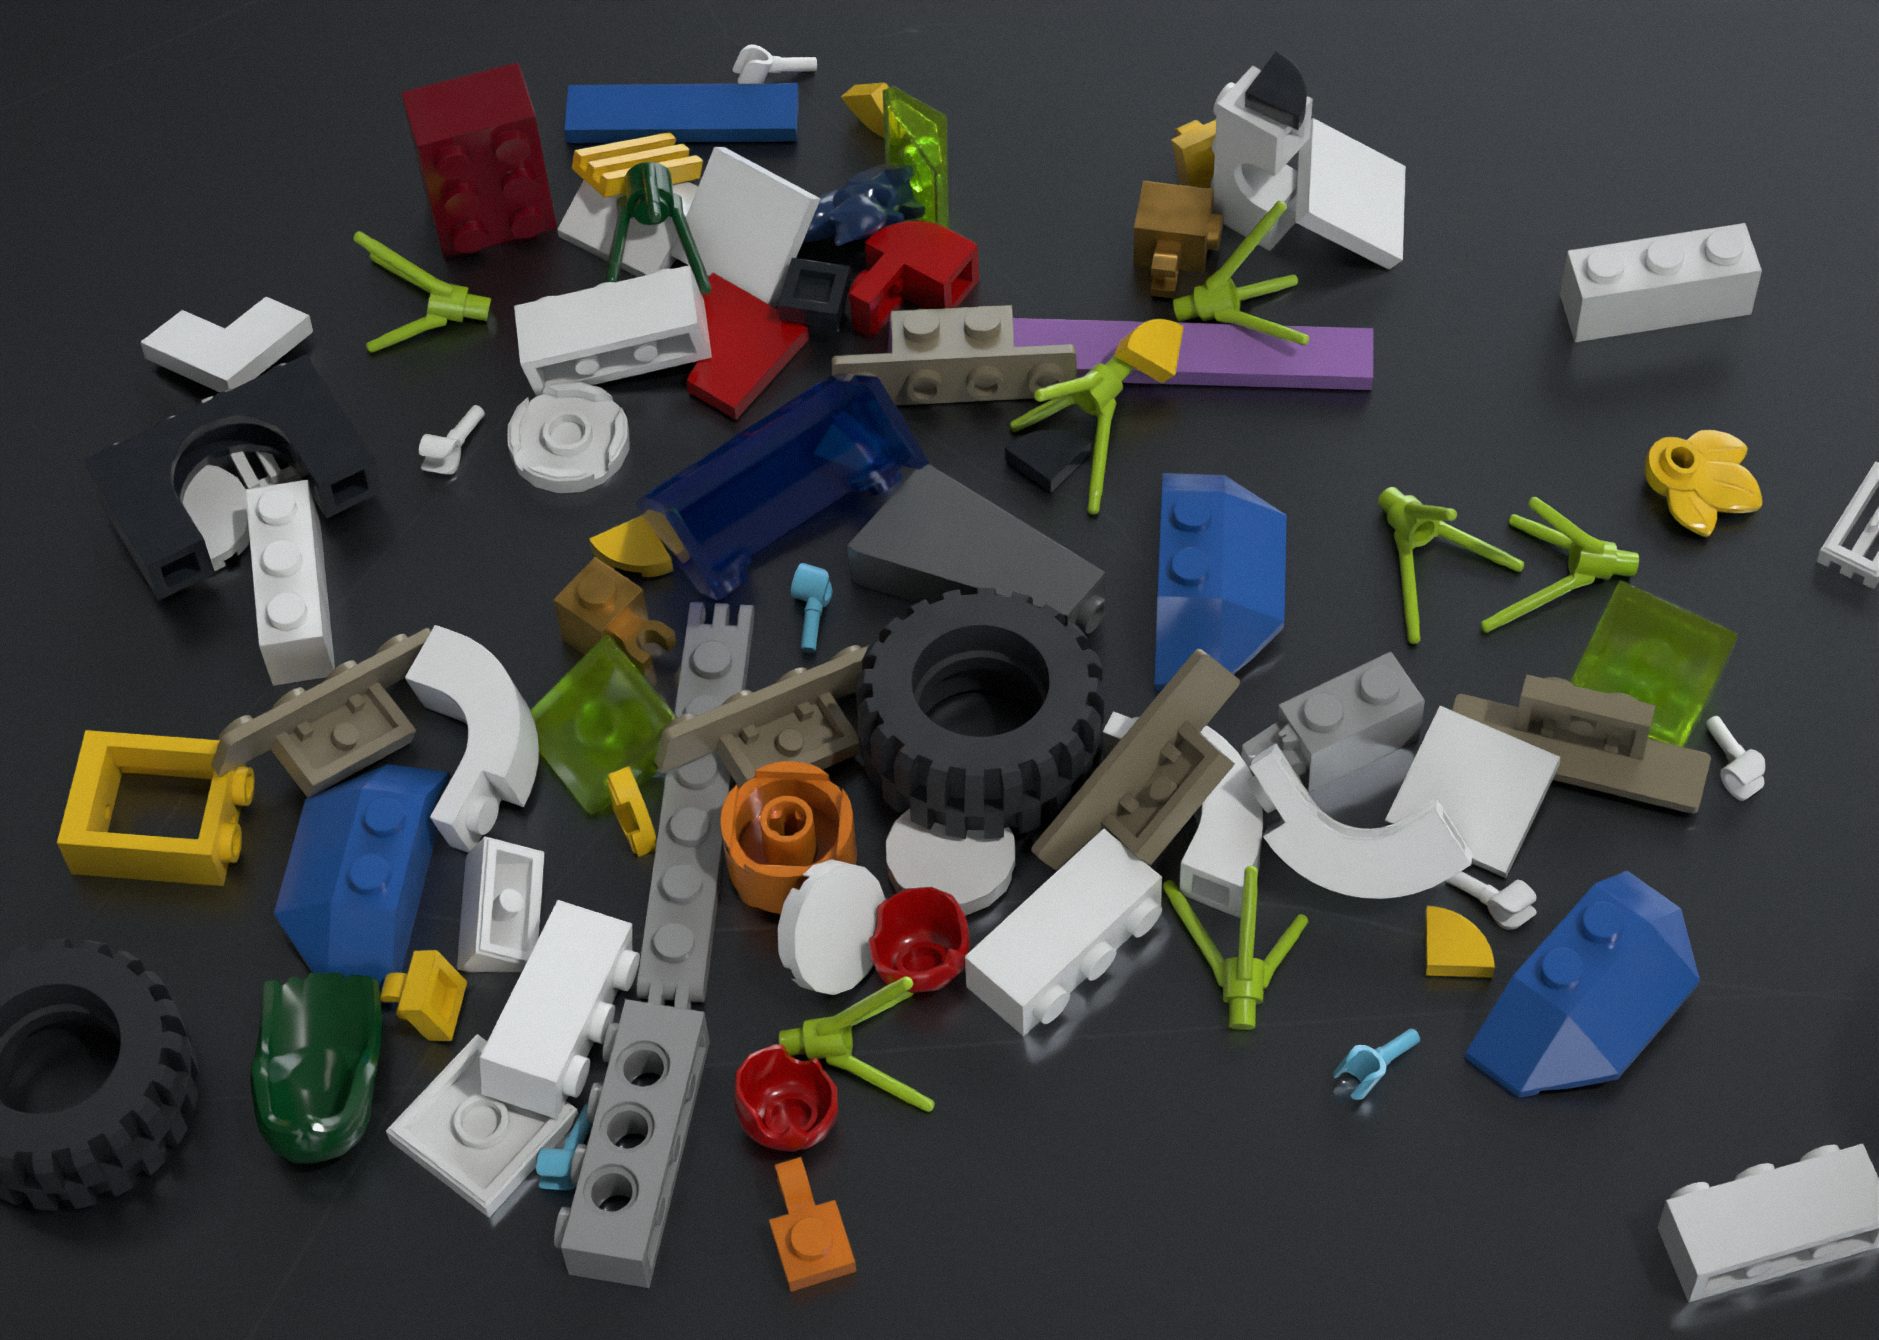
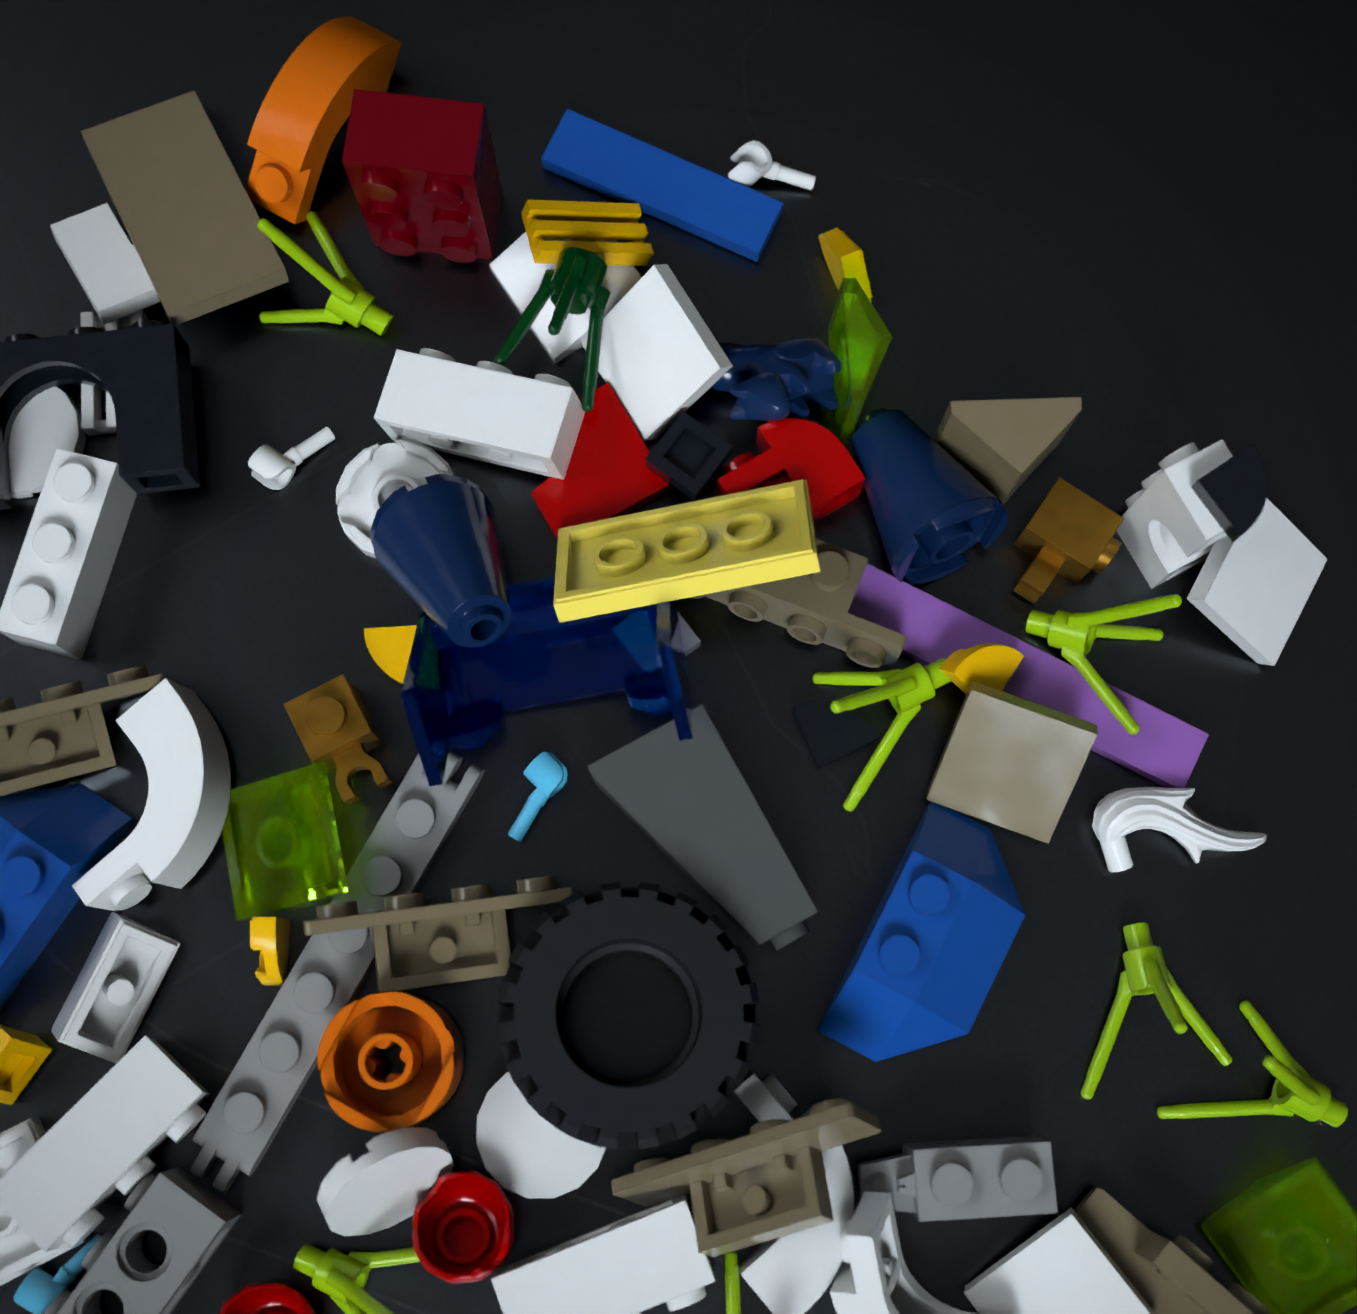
camera: 20 degrees right, 20 degrees up
yellow tile [1171,120,1216,189] -> none
none -> dark tan tile [81,90,289,326]
none -> orange arch [246,16,402,224]
none -> dark blue cone [370,474,512,648]
none -> light yellow tile [553,479,821,623]
none -> dark blue cone [850,408,1009,586]
none -> dark tan tile [926,681,1098,844]
none -> dark tan slope [933,397,1082,505]
none -> white piece [1092,787,1267,872]

